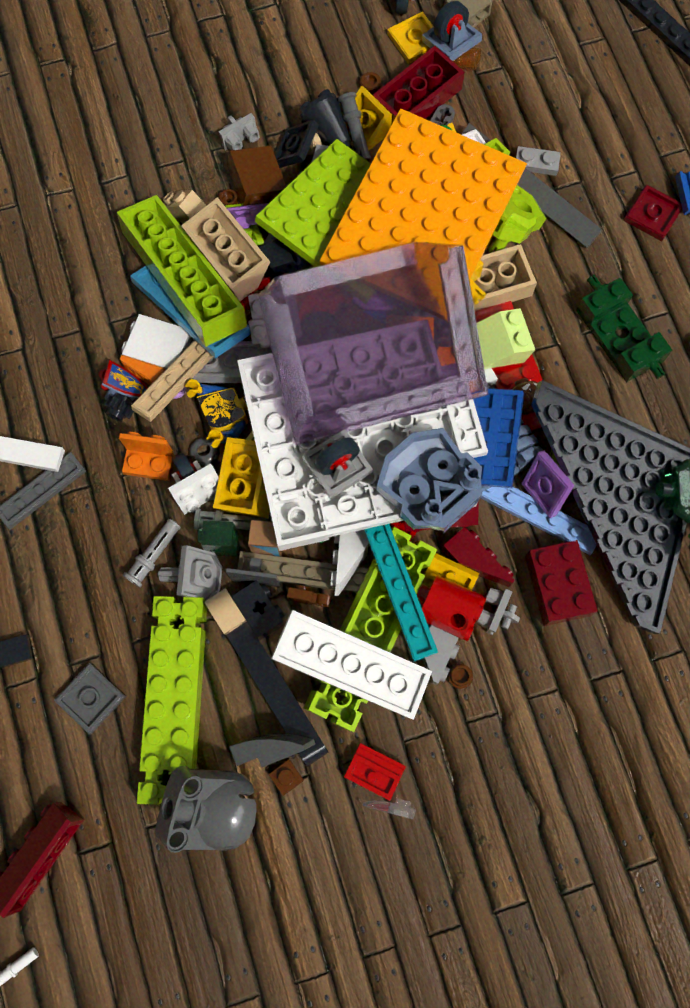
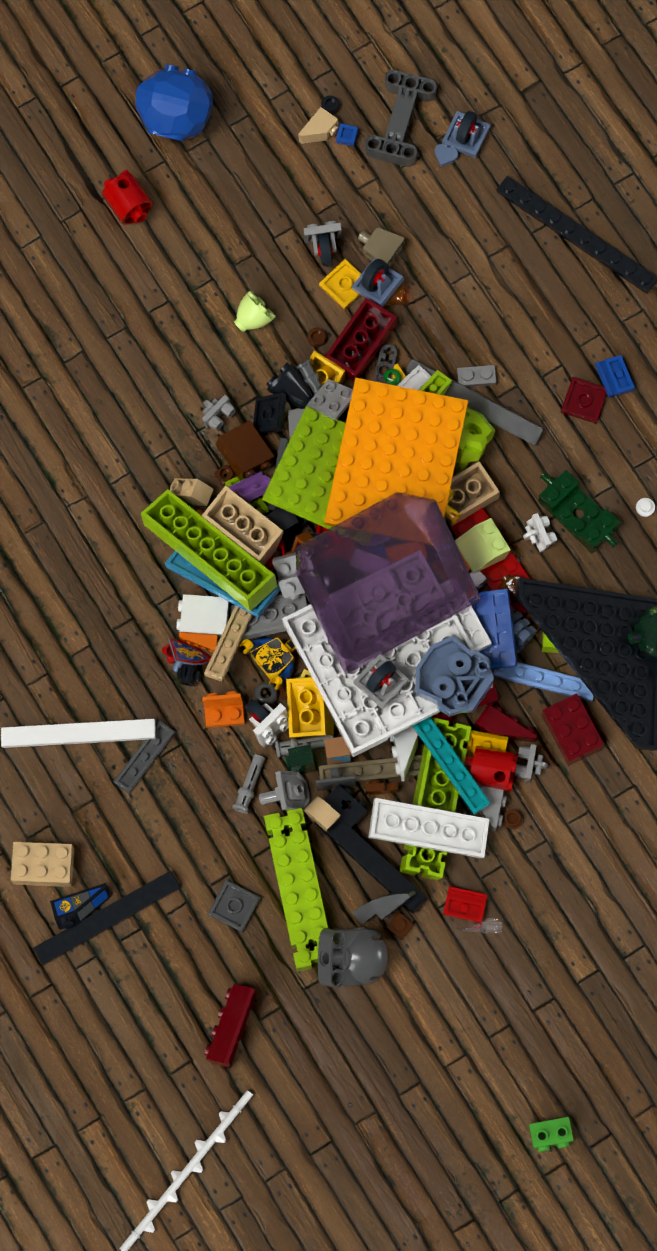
camera: 10 degrees left, 0 degrees up
medium lavender plate [522,450,574,518] -> none
none -> yellowish green piece [234,291,276,332]
none -> light grey plate [307,379,353,420]
none -> white hips [523,513,557,552]

